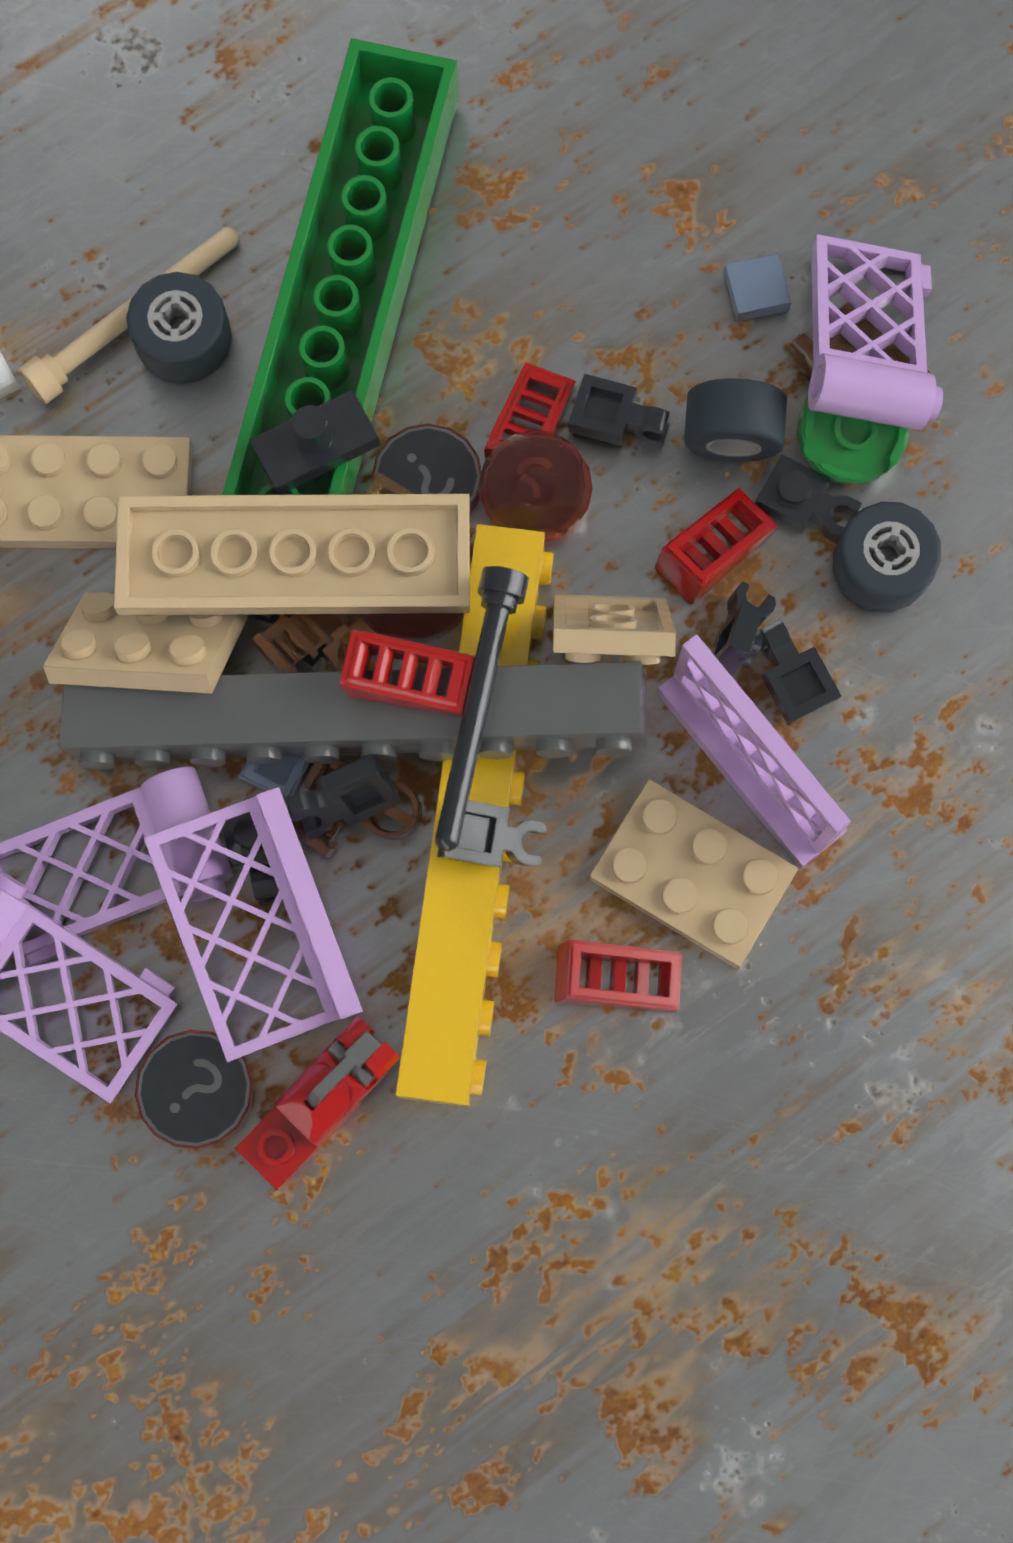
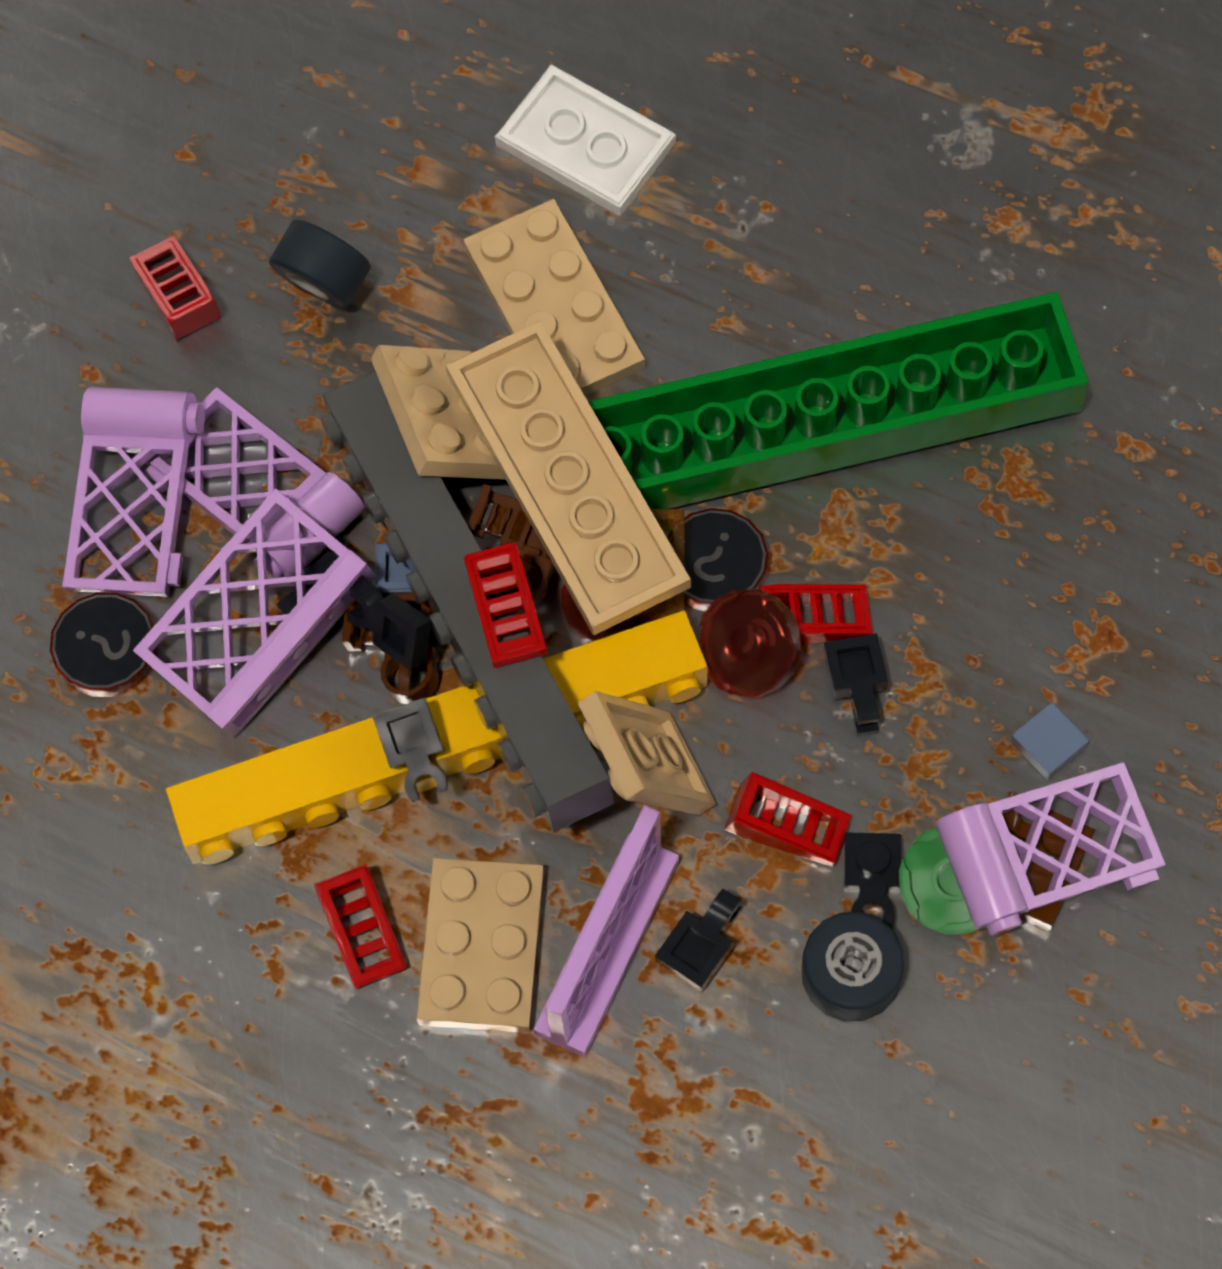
camera: 65 degrees right, 10 degrees down
tan piece [17,227,239,405] -> none
black wheel [126,272,232,383] -> none
red plate [235,1016,401,1191] -> none
black tile [250,389,380,495] -> none
black piece [435,566,529,852] -> none
black wheel [684,378,787,462] -> none
black plate [712,581,776,676] -> none

